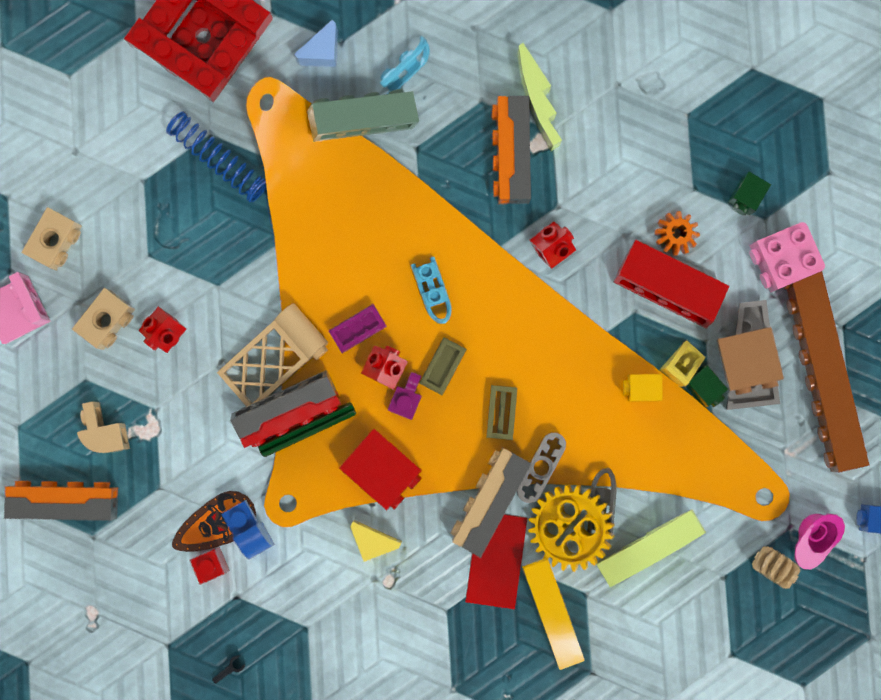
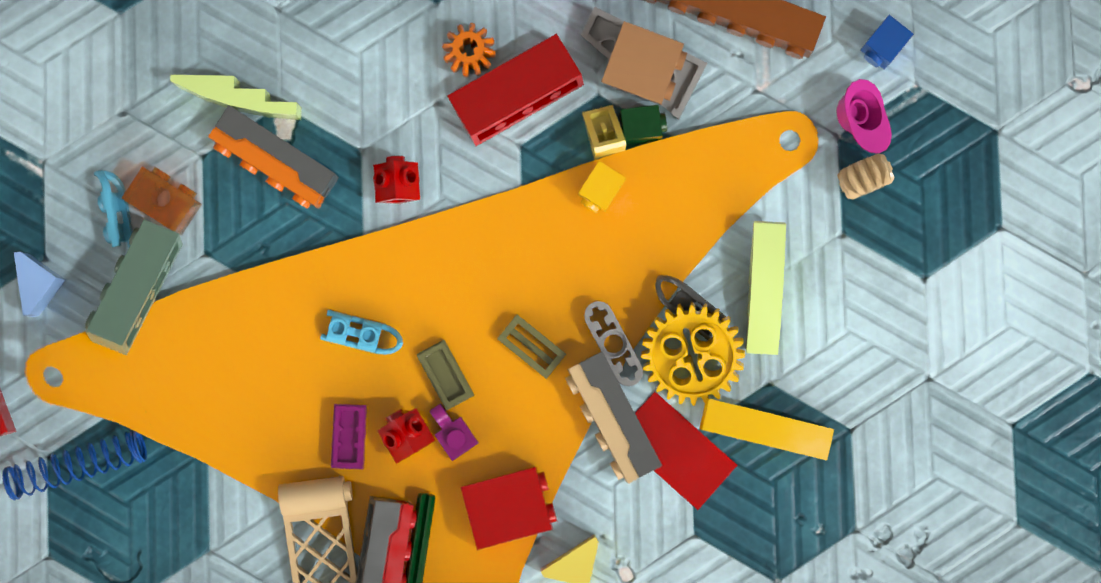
camera: 55 degrees left, 0 degrees up
none -> clear orange brick [122,166,202,235]

